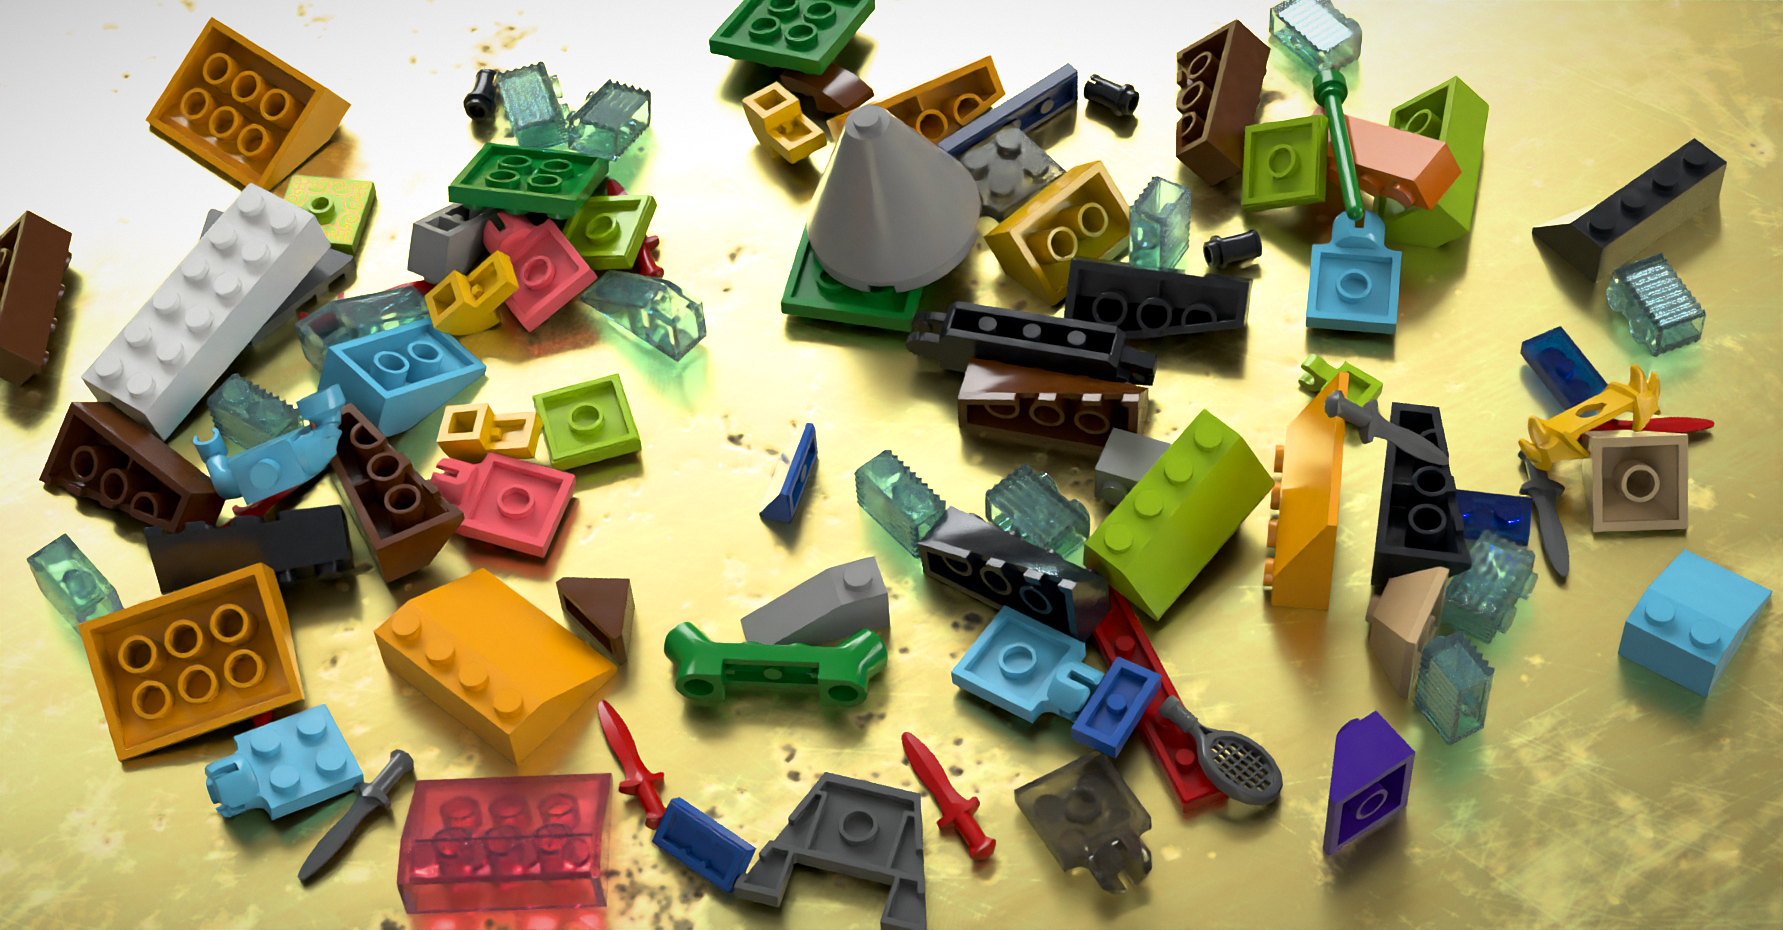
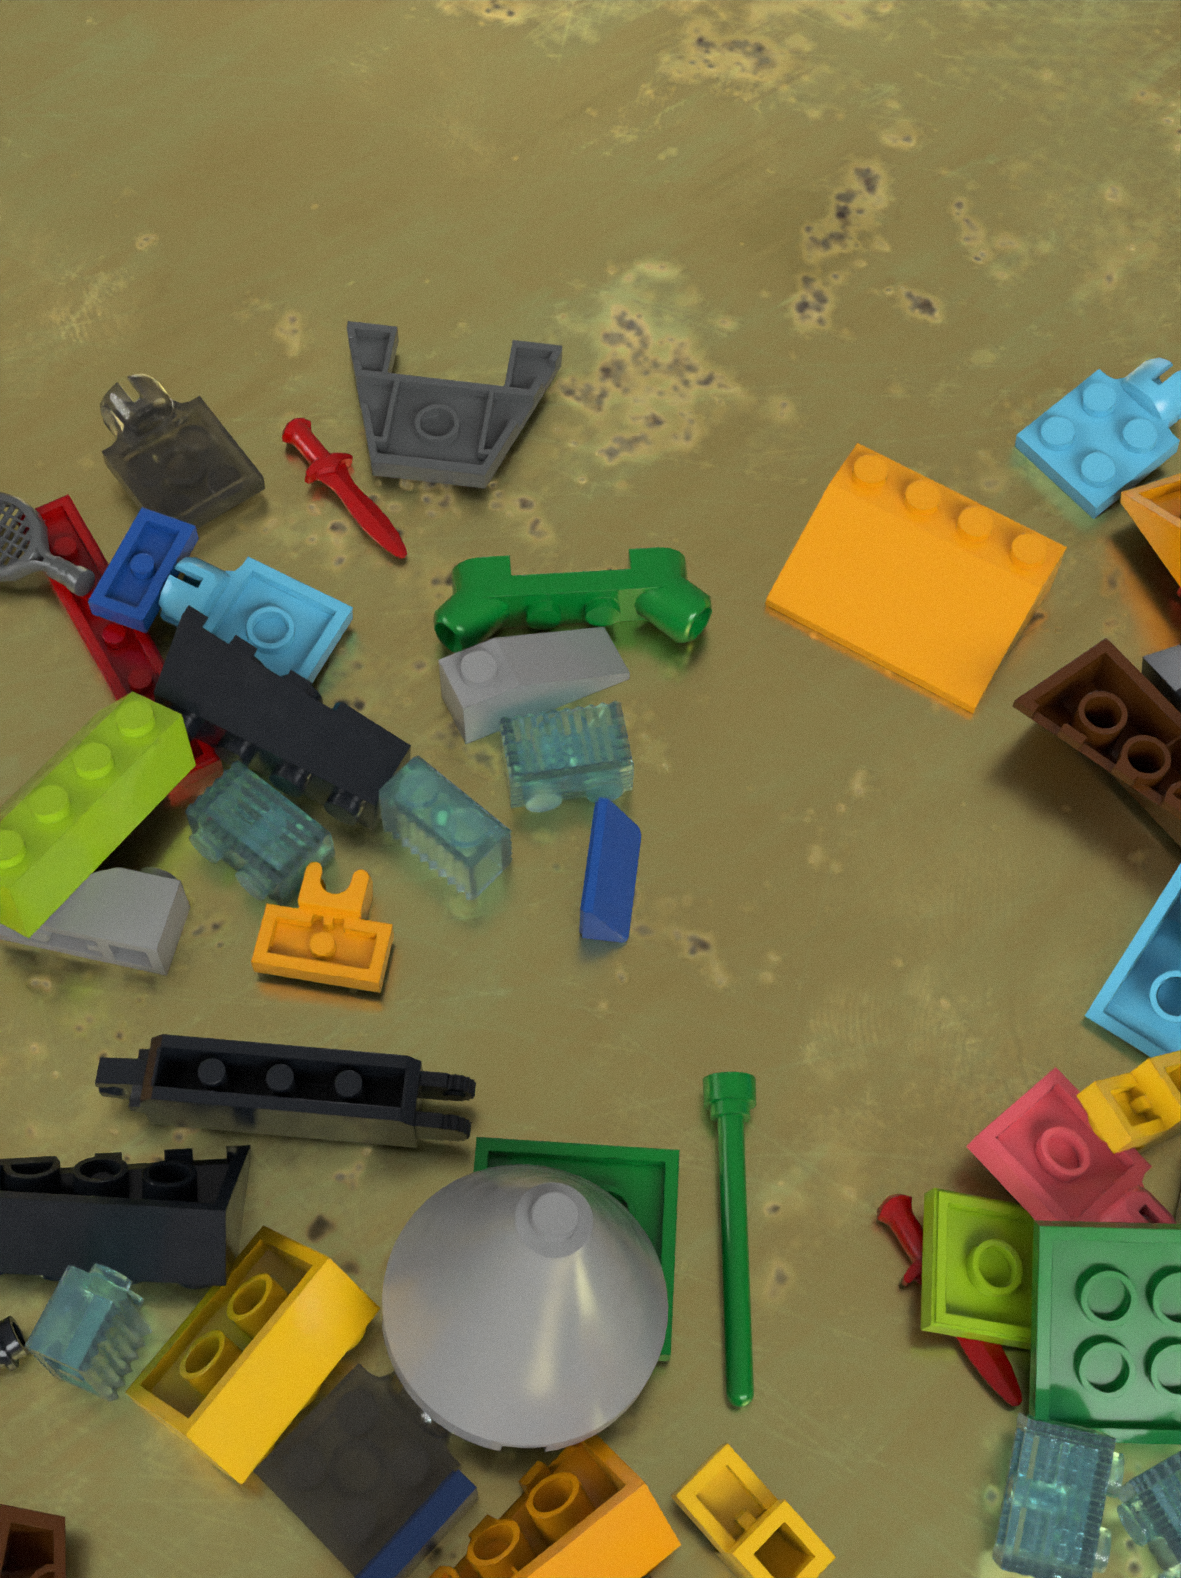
camera: 165 degrees right, 10 degrees up
dark grey sword [298,749,415,881] -> none
clear pink slope [396,773,613,914] -> none
coral plate [430,452,576,558] -> none
yellow brick [437,403,543,464] -> none
lime plate [532,372,642,471] -> none
reddish brown slope [556,577,635,666] -> none
clear light blue slope [580,269,707,362] -> none
red sword [598,700,666,830] -> none
blue plate [652,797,757,894] -> none
reddish brown wedge [957,357,1149,452] -> none
none -> light orange plate [251,862,394,993]
none -> clear light blue brick [499,701,634,812]
none -> green piece [703,1072,757,1407]

